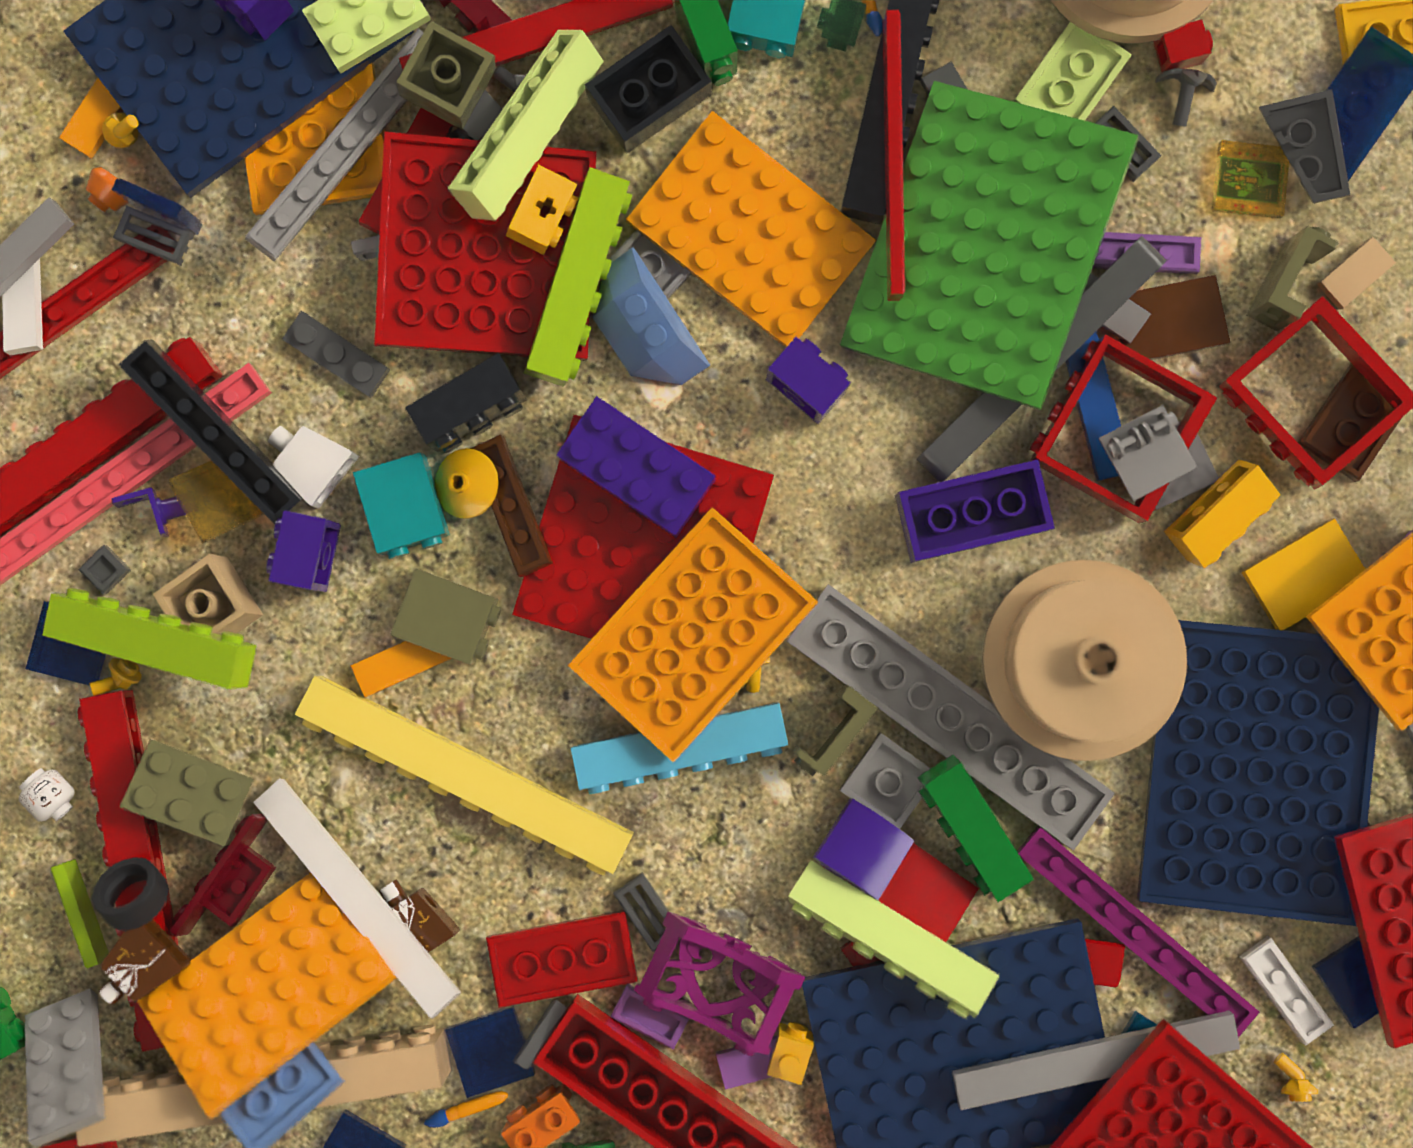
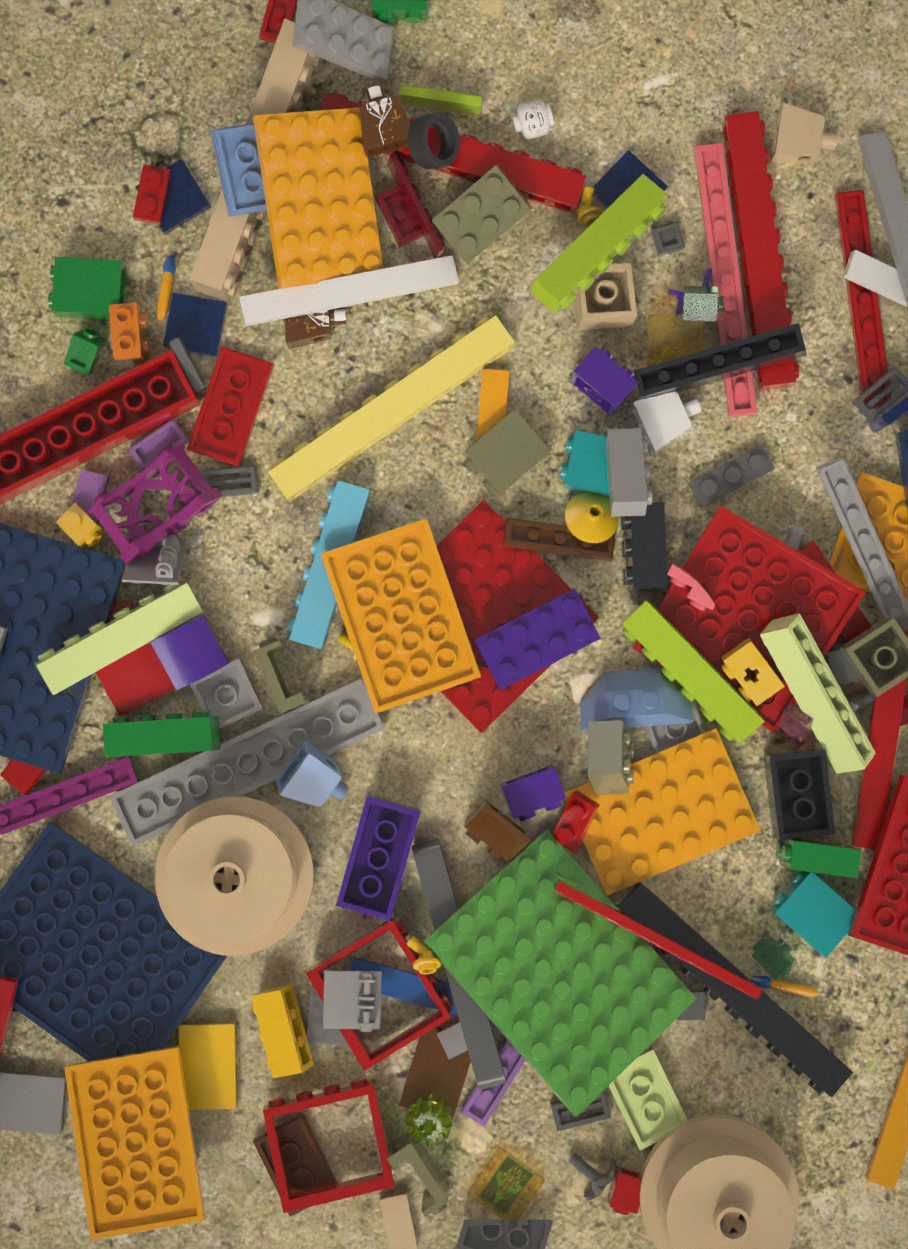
camera: 115 degrees right, 0 degrees up
none -> light grey hinge [122,535,187,585]
none -> medium blue torso [276,740,348,807]
none -> clear neon green gear [405,1095,454,1147]
none -> yellow plate [407,936,441,974]
none -> reddish brown slope [464,799,531,861]
none -> red plate [552,790,600,853]
none -> olive brick [588,720,634,795]
none -> light grey brick [606,428,652,517]
none -> coral slope [667,562,715,611]
none -> clear green brick [683,286,724,321]
none -> clear pink plate [780,704,813,752]

